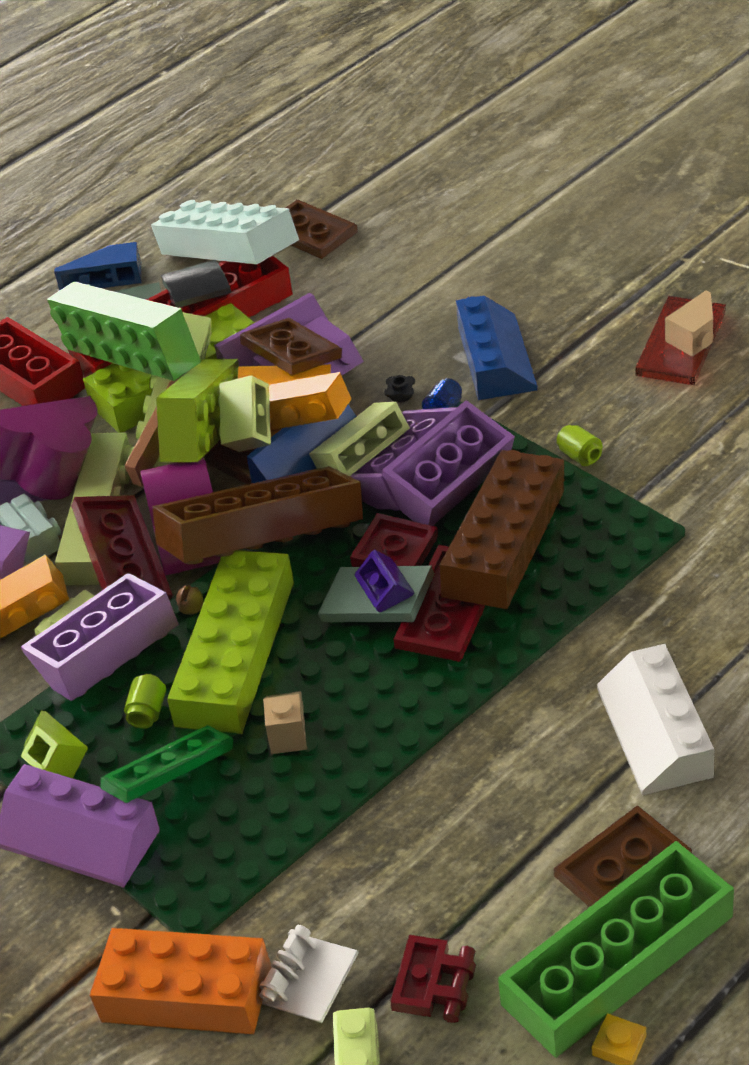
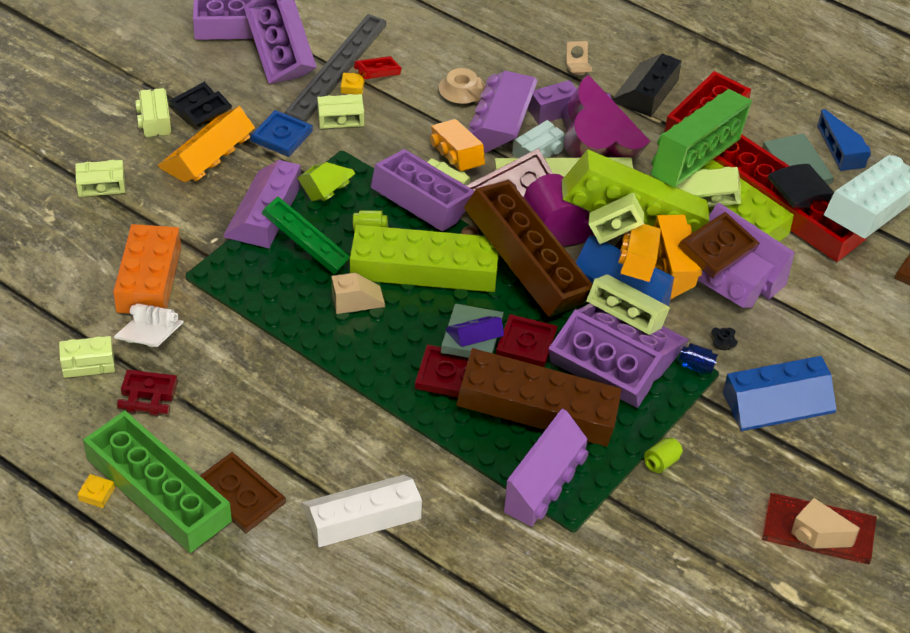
camera: 75 degrees right, 5 degrees up
none -> medium lavender slope [504,409,588,527]

